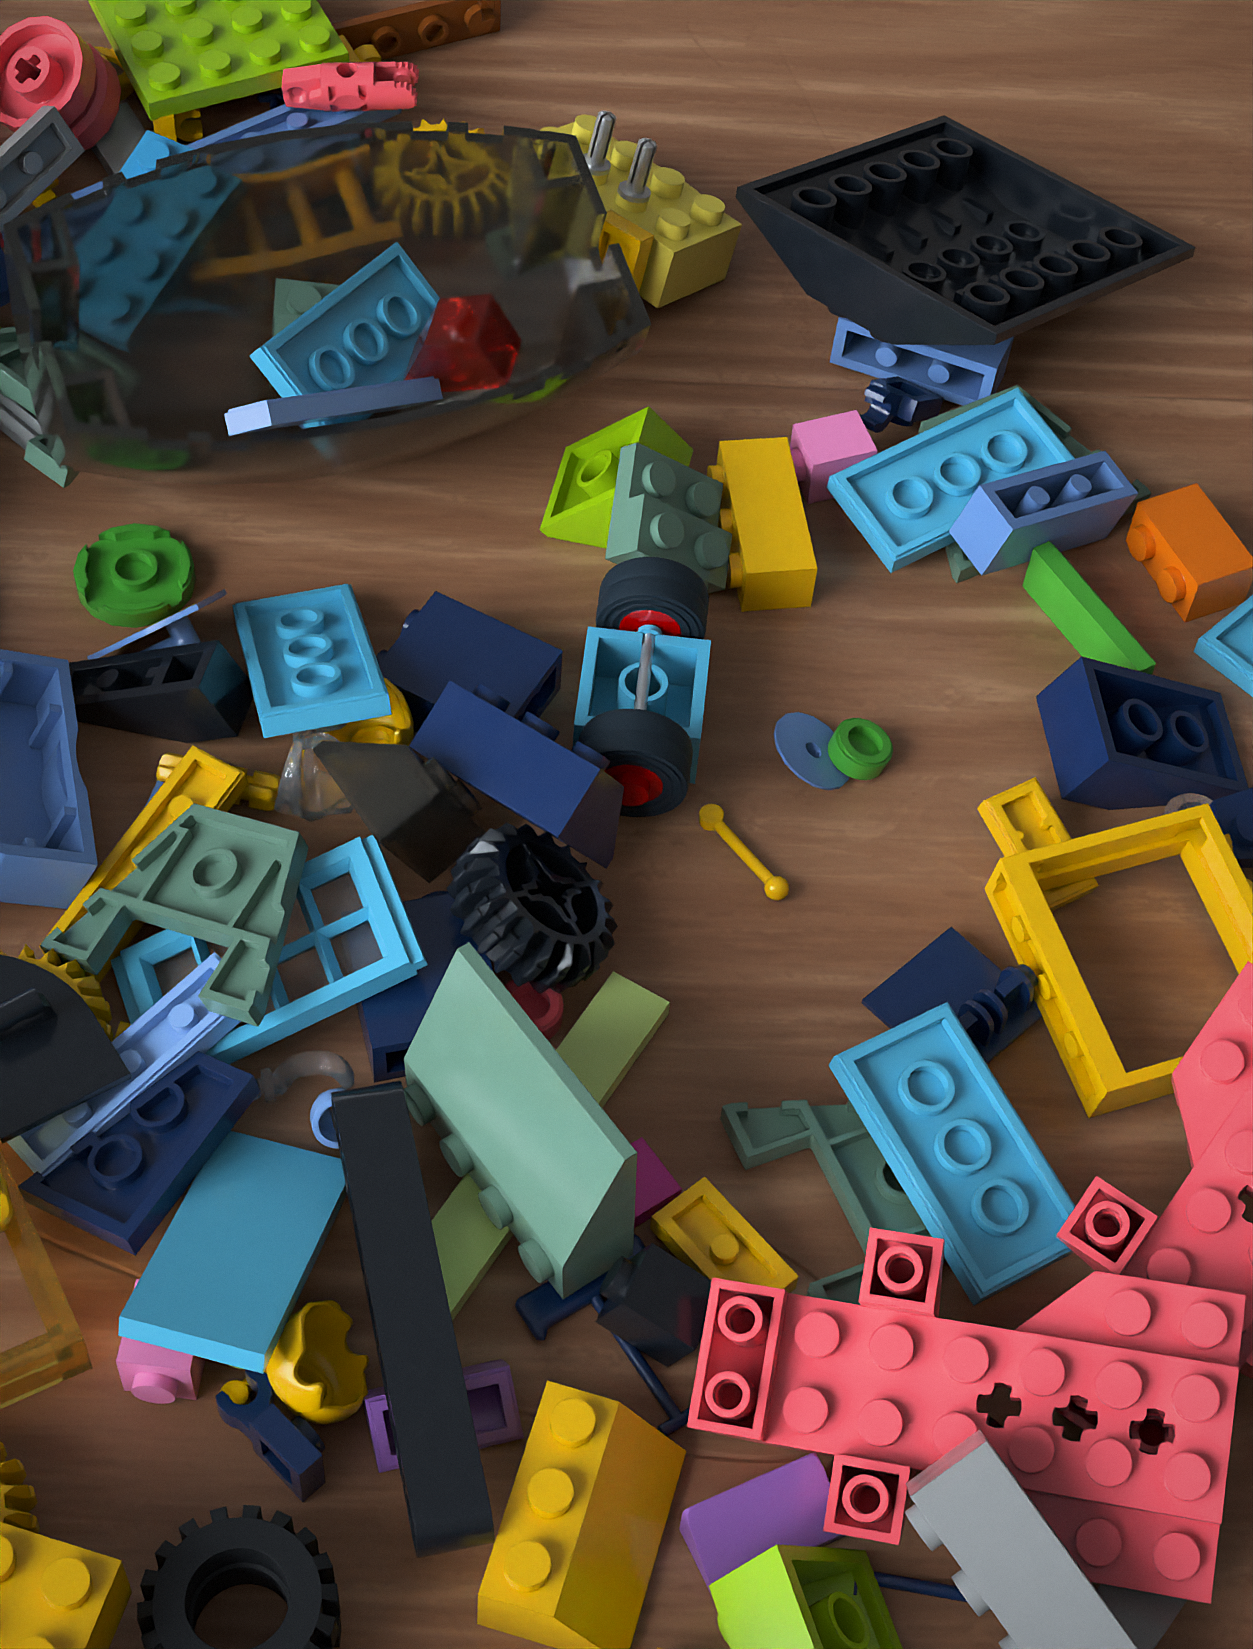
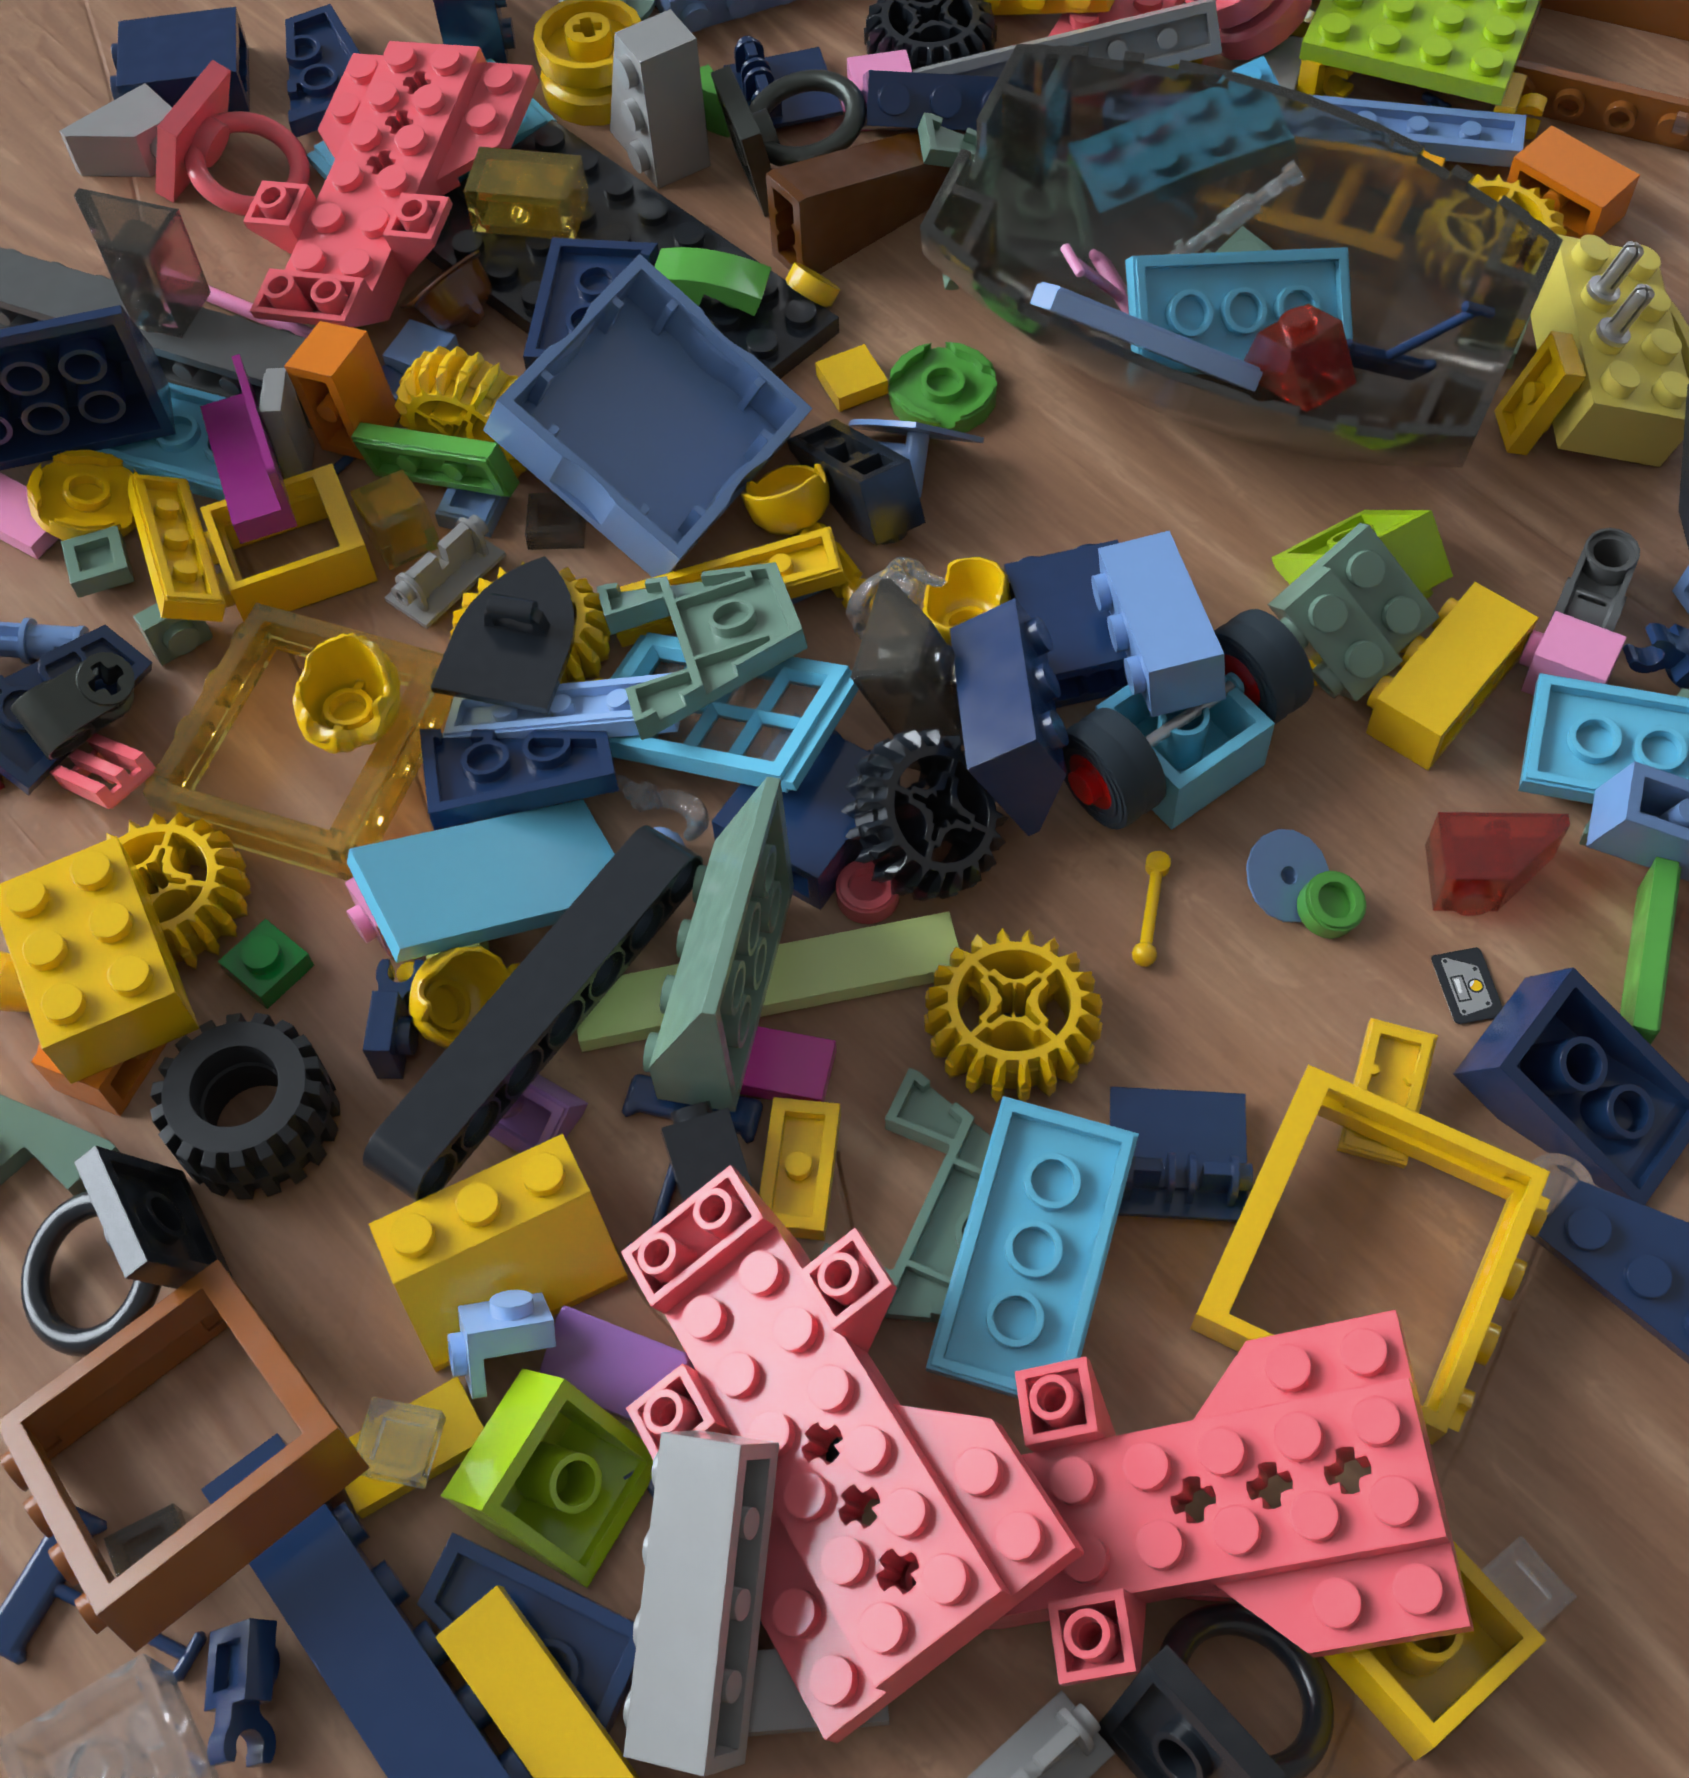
camera: 55 degrees right, 5 degrees up
medium azure tile [232,584,392,738] -> none
coral hinge [282,61,419,112] -> none
none -> green plate [218,918,315,1009]
none -> light blue bracket [447,1290,556,1399]
none -> yellow hair [741,464,830,535]
none -> yellow tile [815,344,888,412]
none -> yellow gear [924,928,1103,1103]
none -> bright pink piece [1060,243,1129,314]
none -> medium blue brick [1091,531,1226,717]
none -> clear piece [1125,160,1305,297]
none -> dark blue piece [1325,301,1495,381]
none -> clear red slope [1425,812,1570,916]
none -> sticker [1431,947,1503,1024]
none -> orange brick [1506,125,1640,239]
none -> dark grey piece [1548,528,1640,632]

